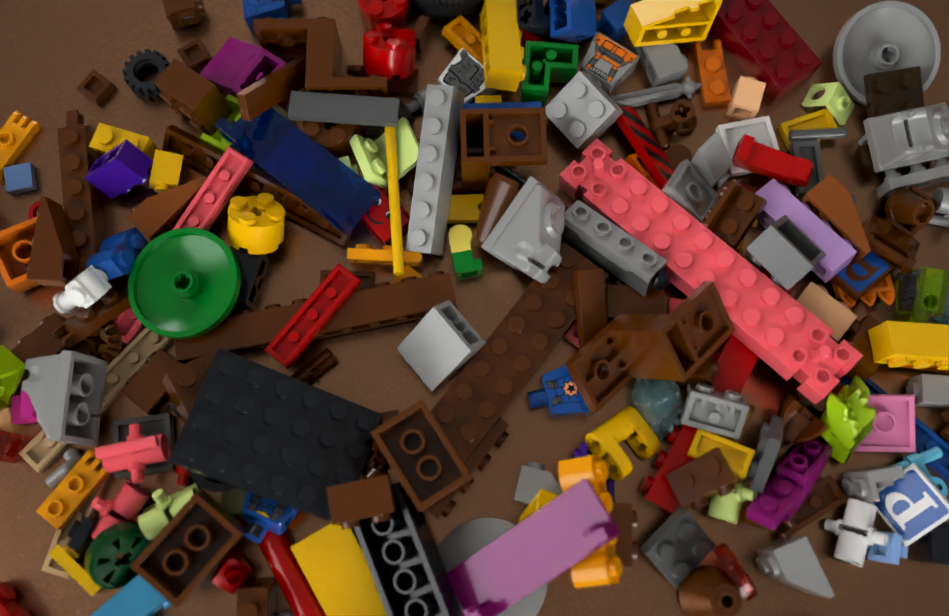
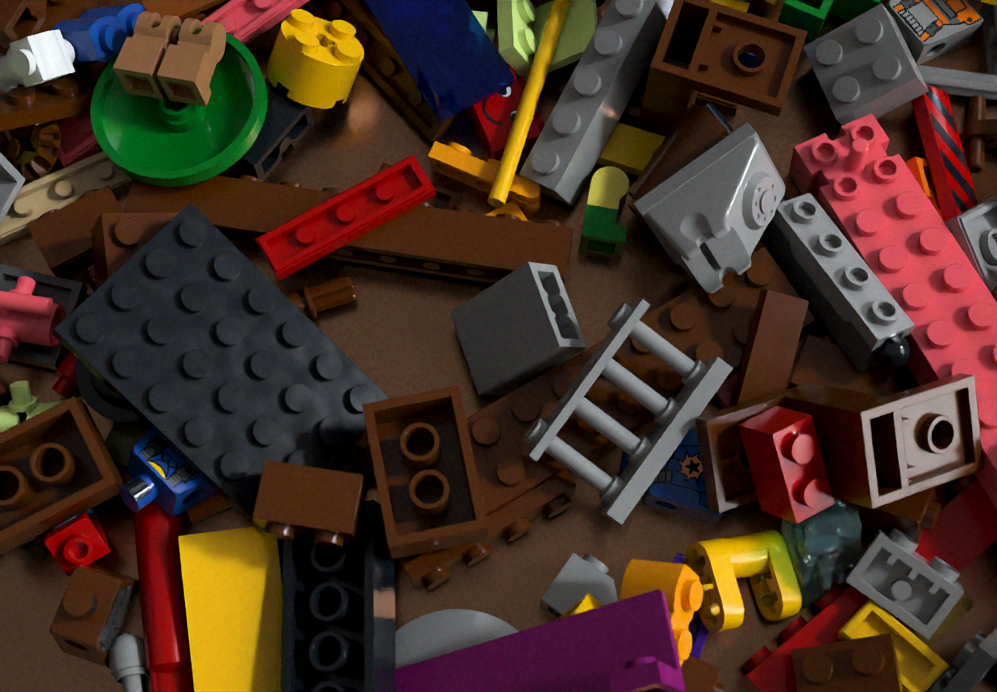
camera: 20 degrees right, 5 degrees down
none -> medium nougat legs [113,11,226,107]
none -> light grey fence [521,299,733,525]
none -> red brick [738,406,835,524]

